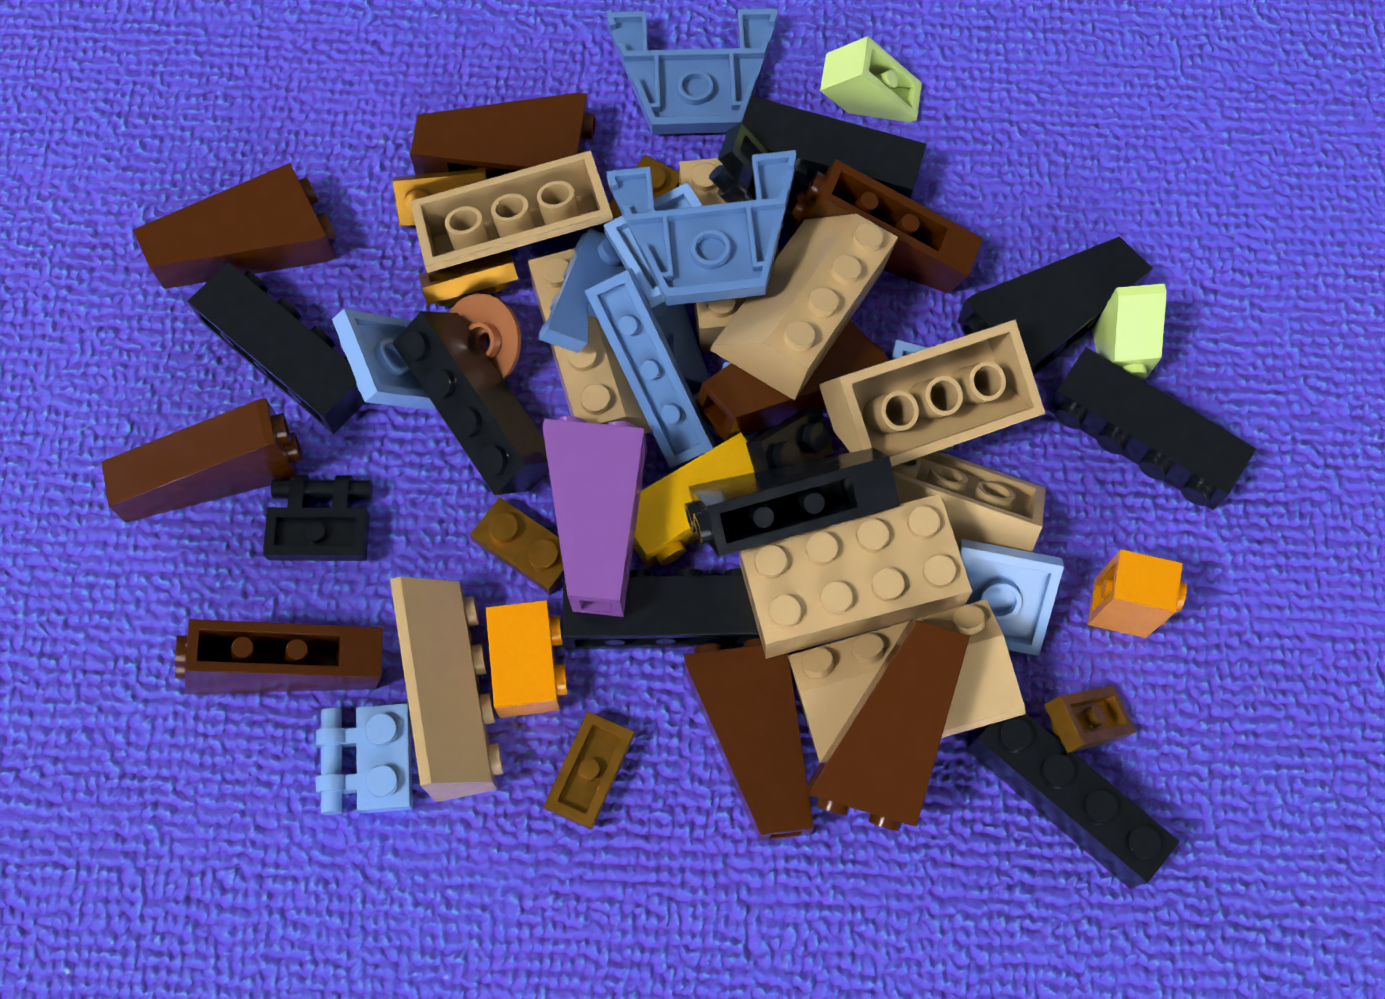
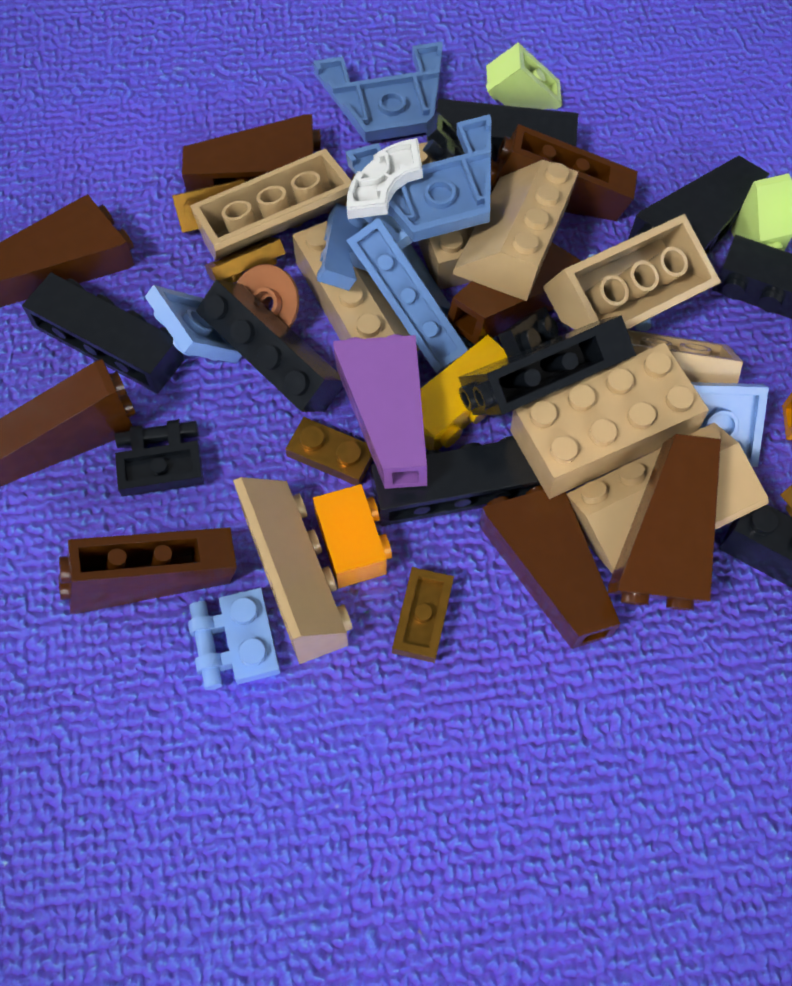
camera: 10 degrees left, 5 degrees down
none -> white tile [347,138,423,219]

